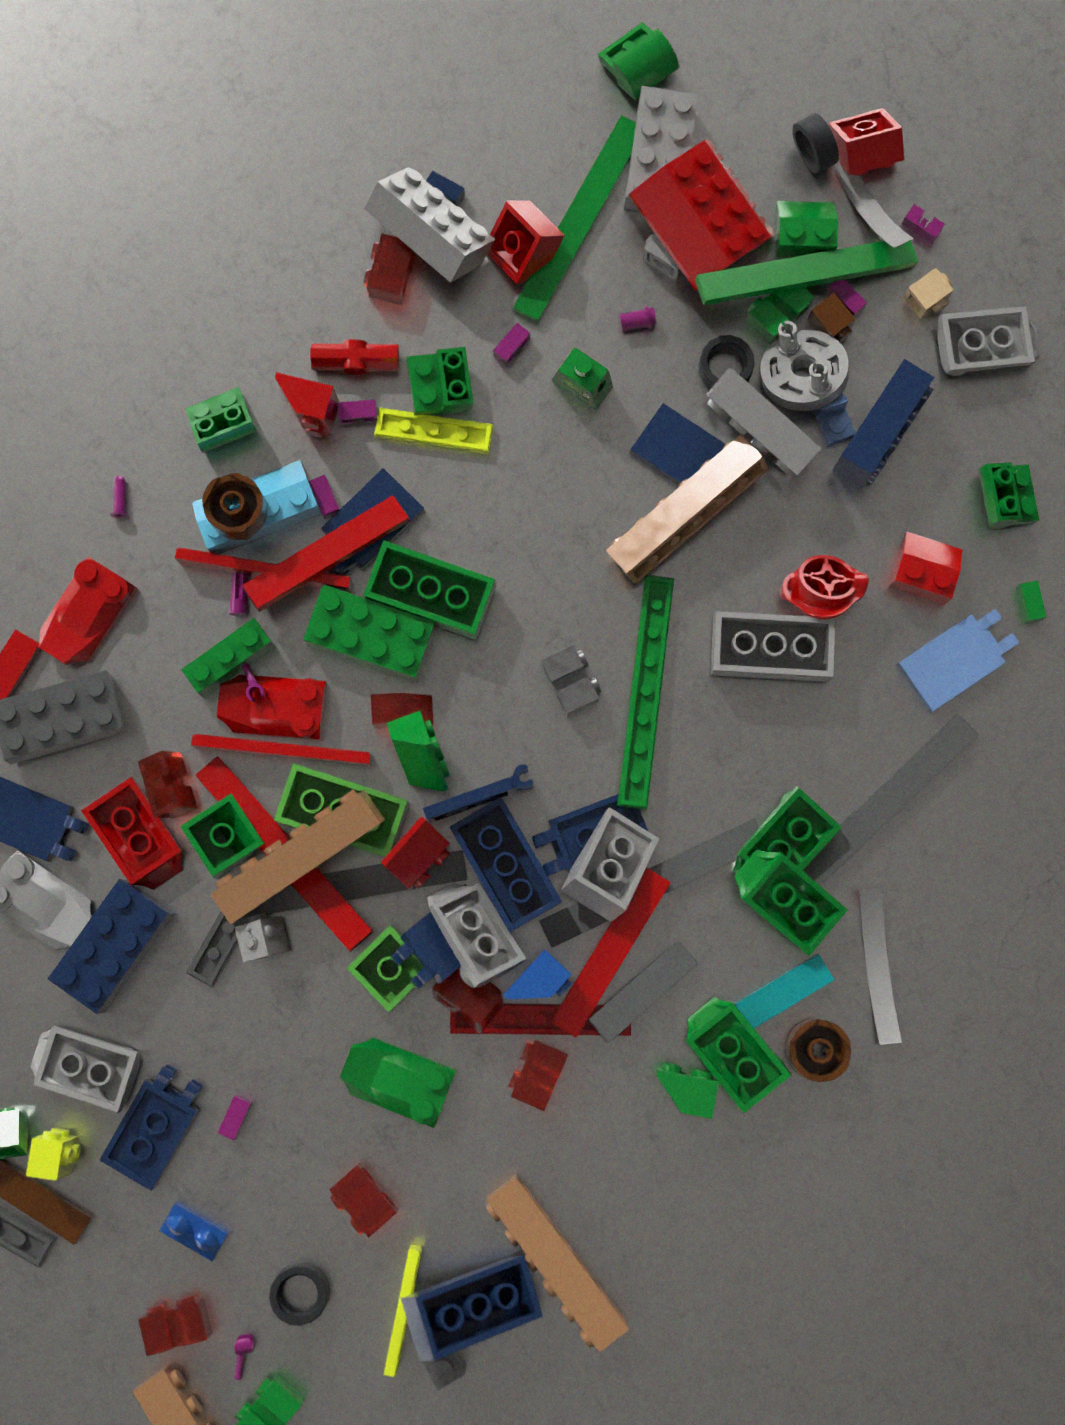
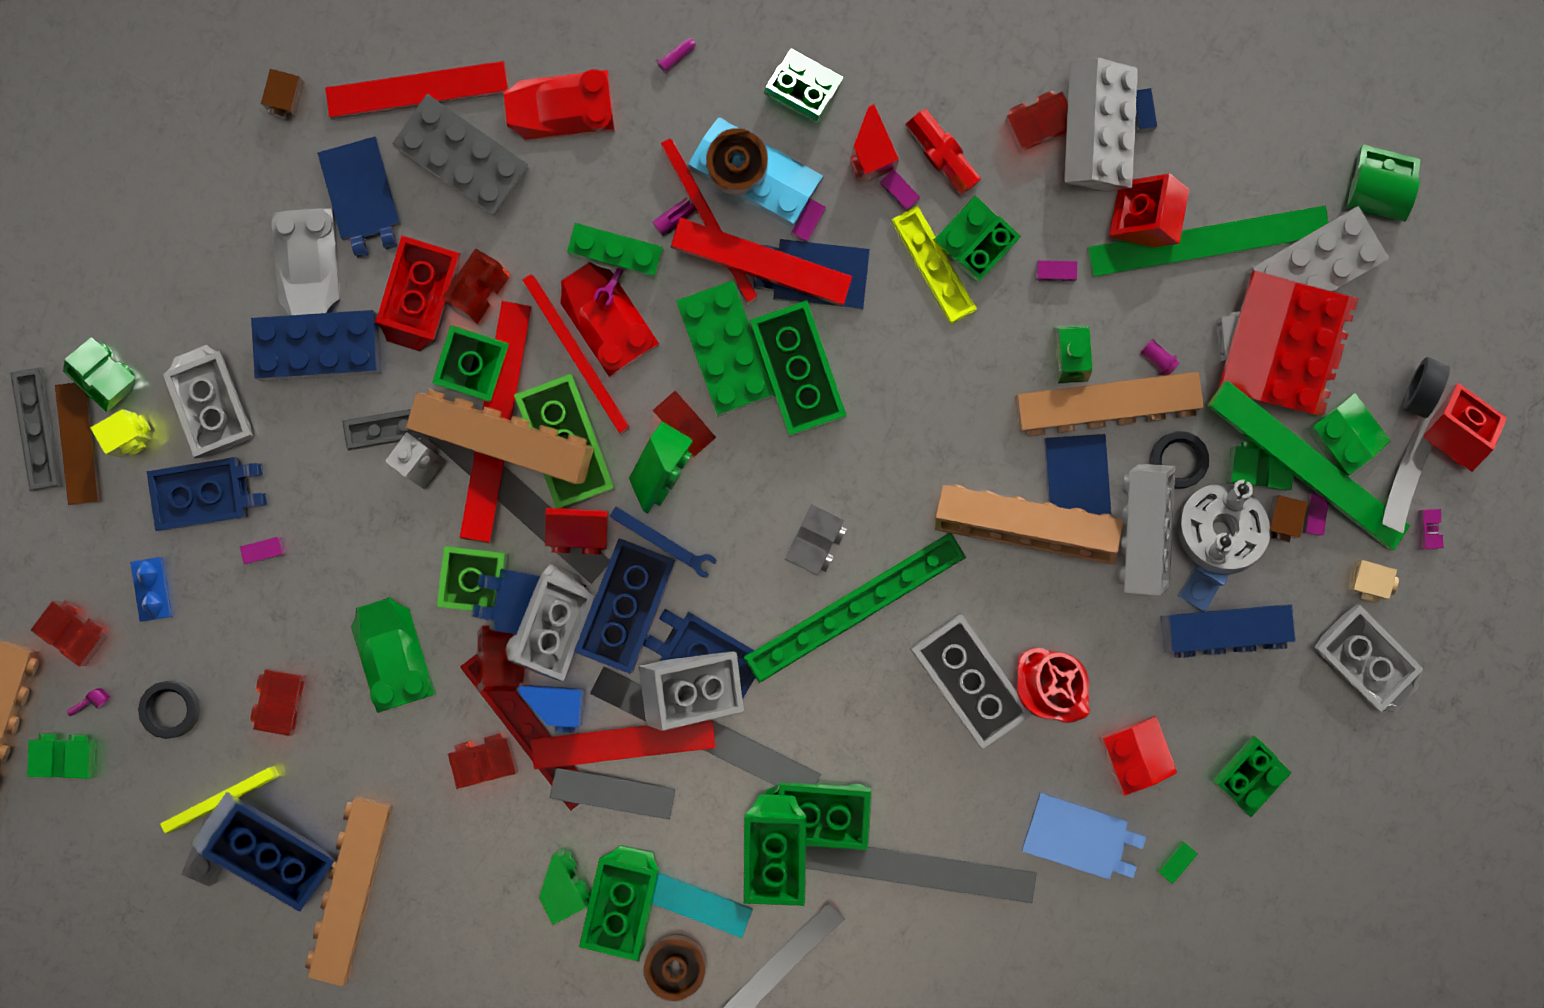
camera: 50 degrees right, 5 degrees up
none -> medium nougat brick [1015,372,1204,437]

